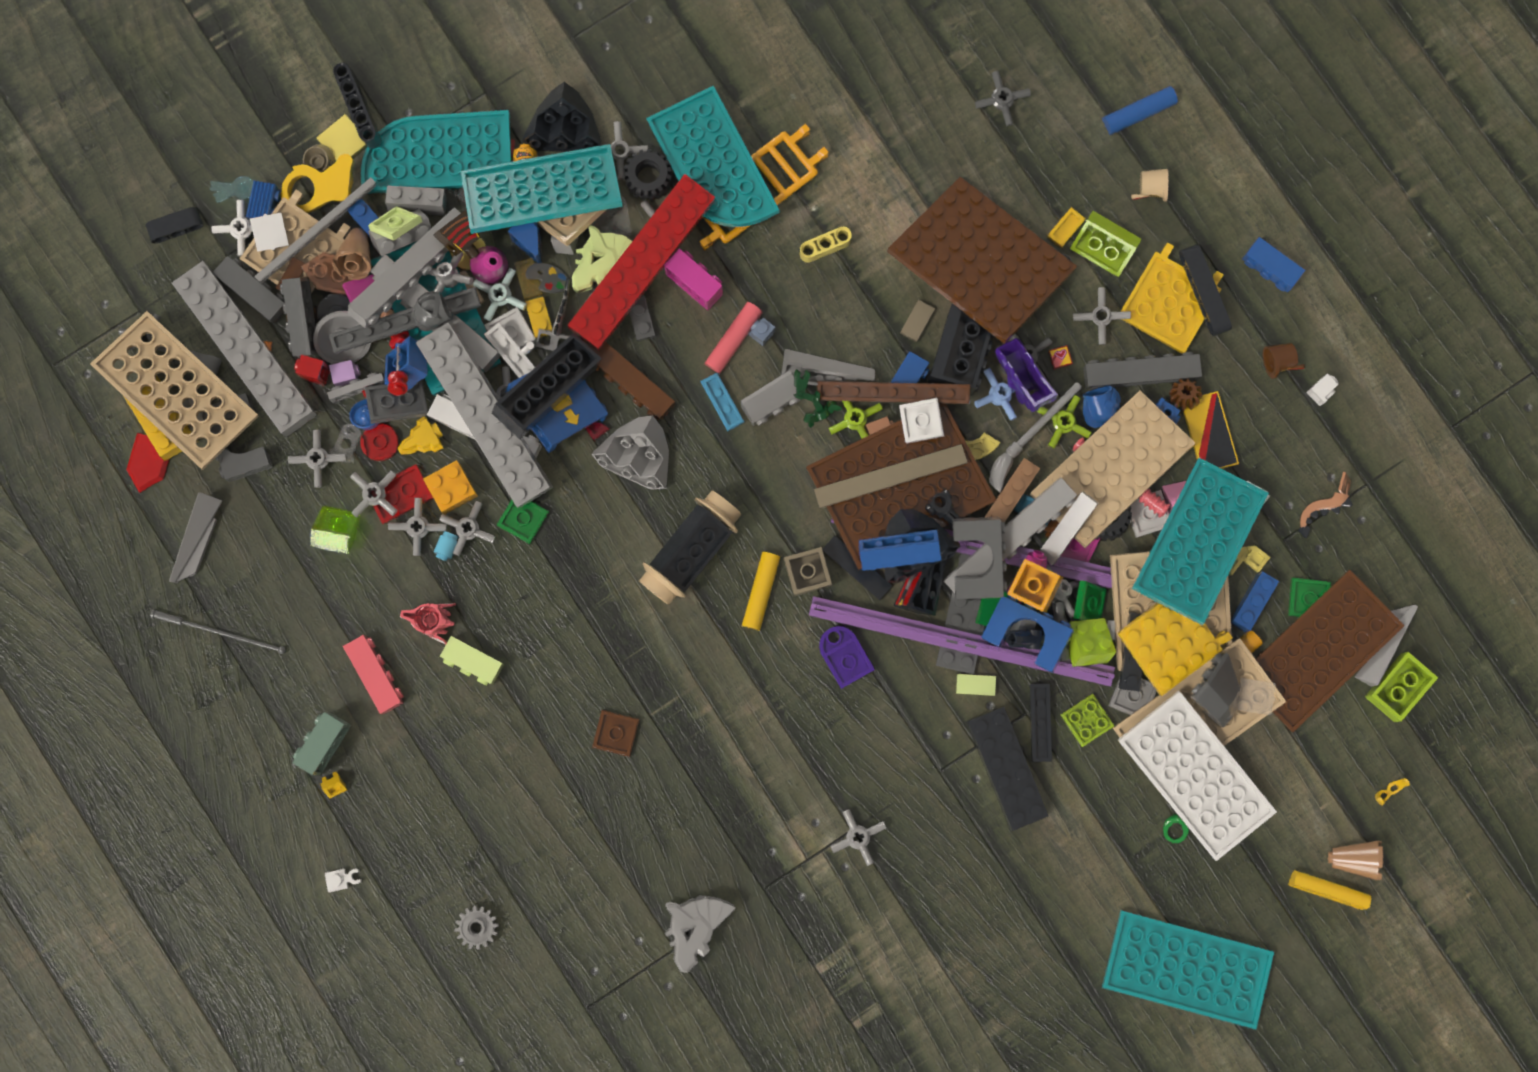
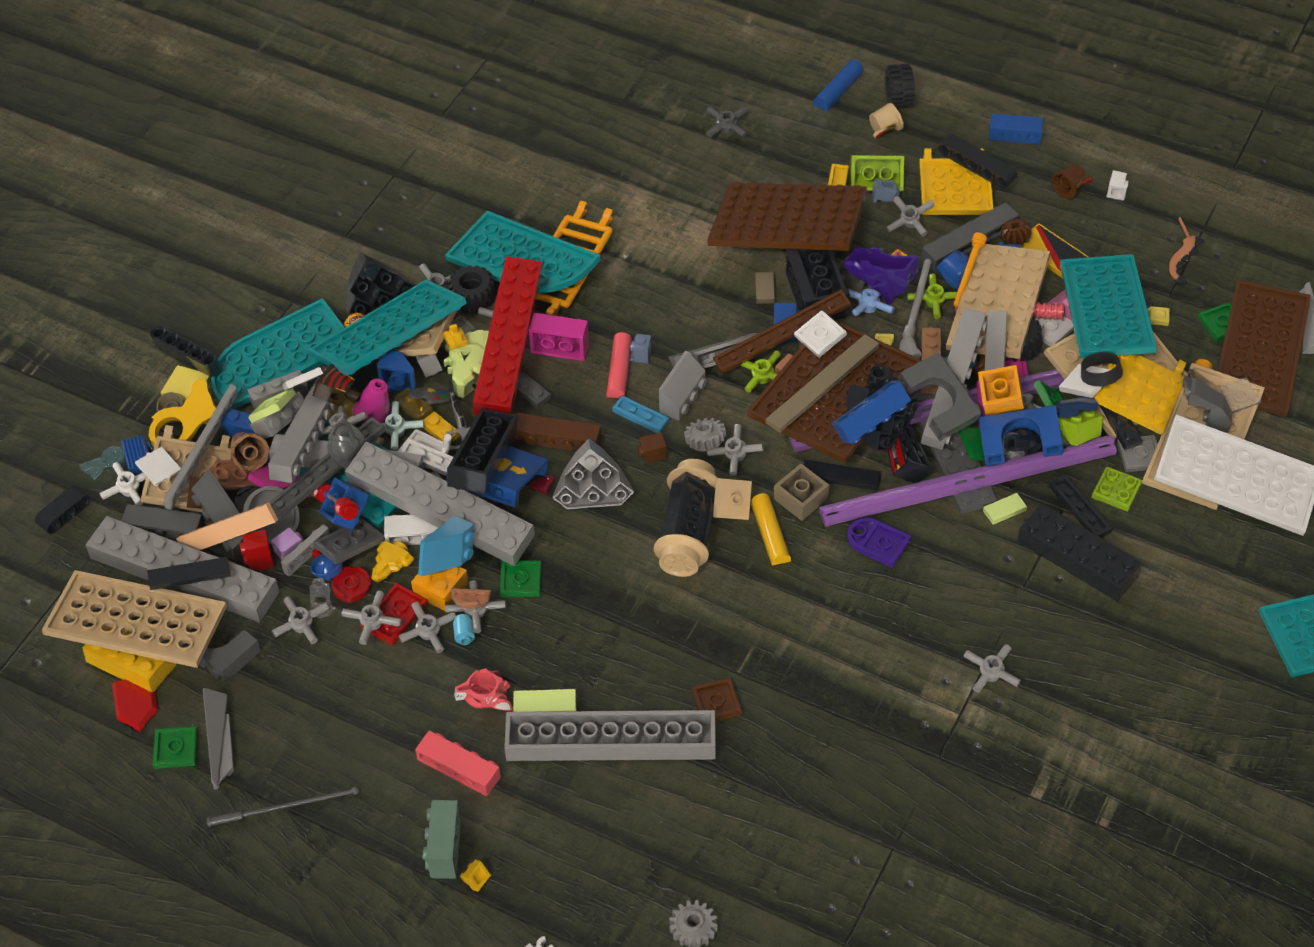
camera: 25 degrees left, 30 degrees down
clear neon green slope [311,506,360,554] -> none
light grey animal [665,895,736,973] -> none
dark green piece [793,370,842,428] -> none
light yellow beam [800,227,852,262] -> none
green piece [1163,814,1189,843] -> none
blue brick [1231,571,1279,632] -> none
none -> black tile [147,557,231,590]
none -> green tile [153,726,198,769]
none -> light nougat tile [176,503,278,550]
none -> white tile [282,367,323,391]
none -> dark azure slope [418,516,475,576]
none -> yellow tile [443,324,467,350]
none -> nougat tile [451,588,491,609]
none -> light grey brick [505,710,715,761]
none -> reddish brown brick [637,432,667,463]
none -> light grey gear [684,418,726,451]
none -> light grey bar [707,424,764,476]
none -> tan plate [713,478,752,520]
none -> sand blue brick [871,179,899,203]
none -> black tyre [885,63,915,107]
none -> light orange piece [953,233,987,307]
none -> dark blue slope [1054,396,1098,417]
none -> white tile [1059,364,1110,398]
none -> black tyre [1081,352,1123,386]

